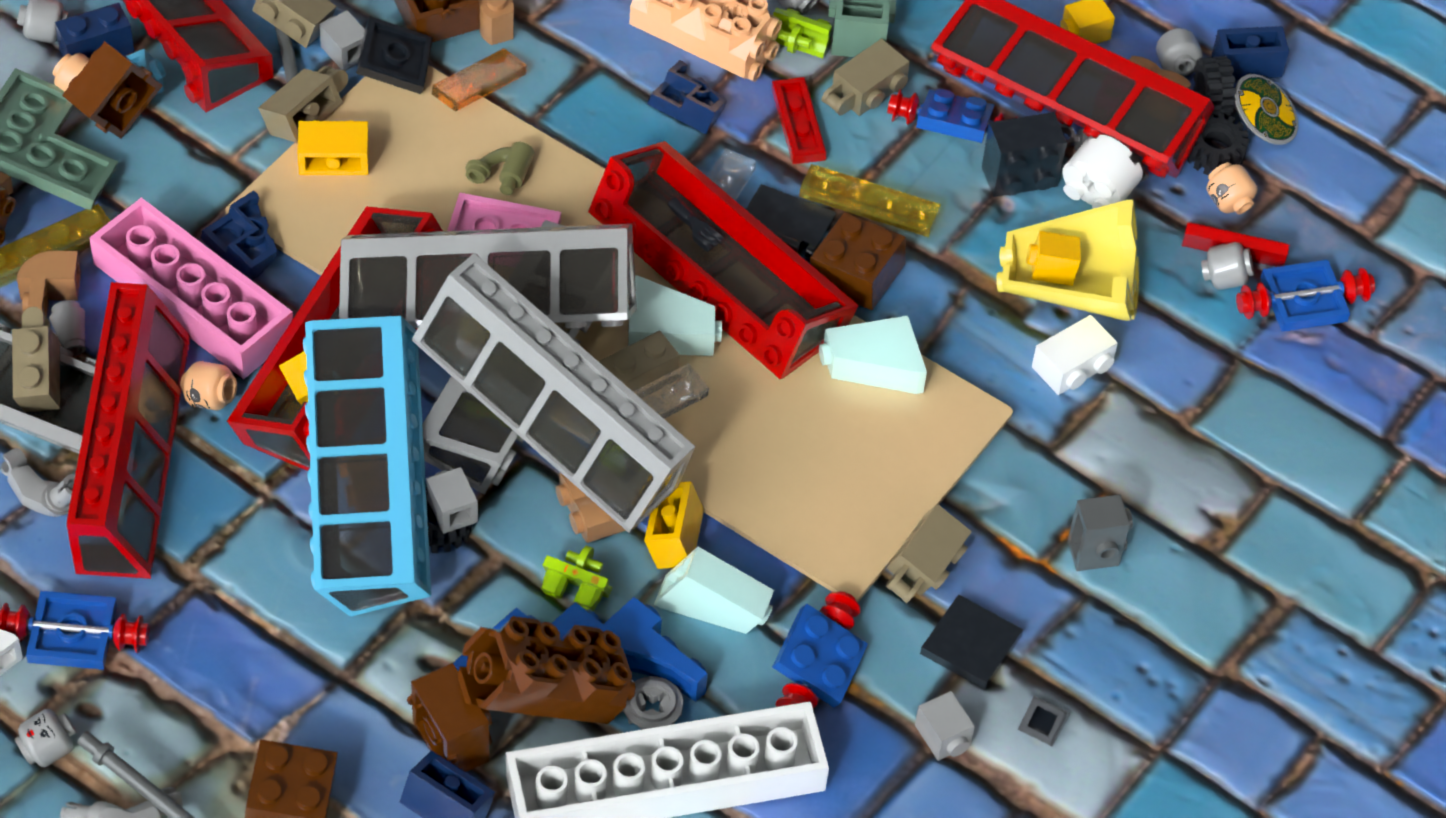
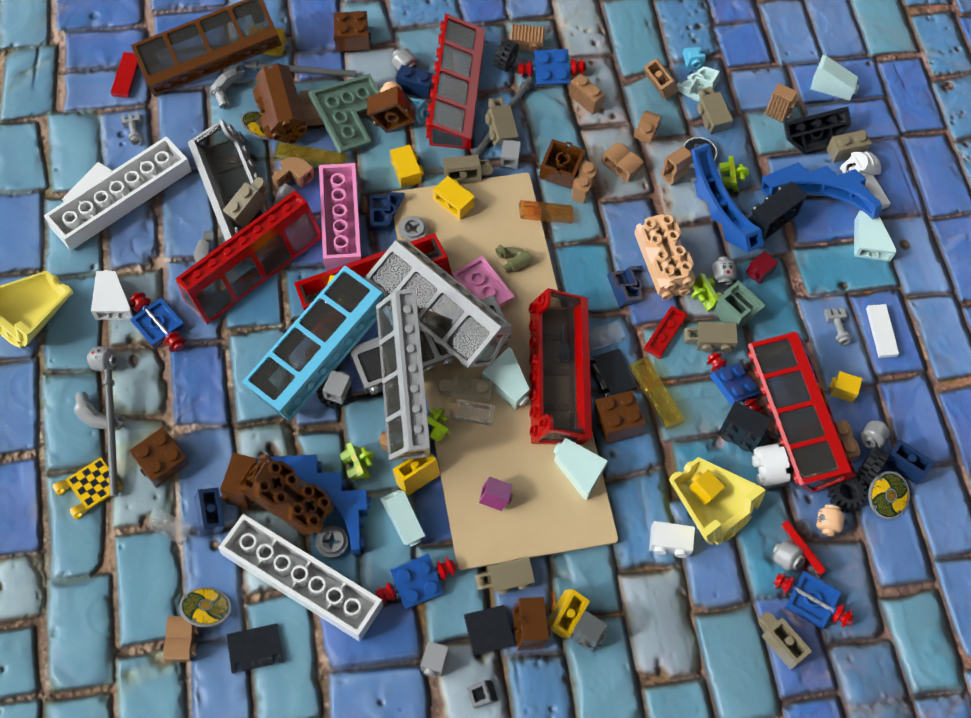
camera: 45 degrees right, 10 degrees up
light nougat head [180,361,237,411] -> none
black tile [356,16,433,94] -> none
none -> yellow brick [390,145,424,188]
none -> light grey gear [398,216,428,241]
none -> magenta brick [479,476,513,511]
none -> reddish brown brick [512,597,551,651]
none -> yellow brick [547,589,590,638]
none -> dark tan brick [758,612,812,670]

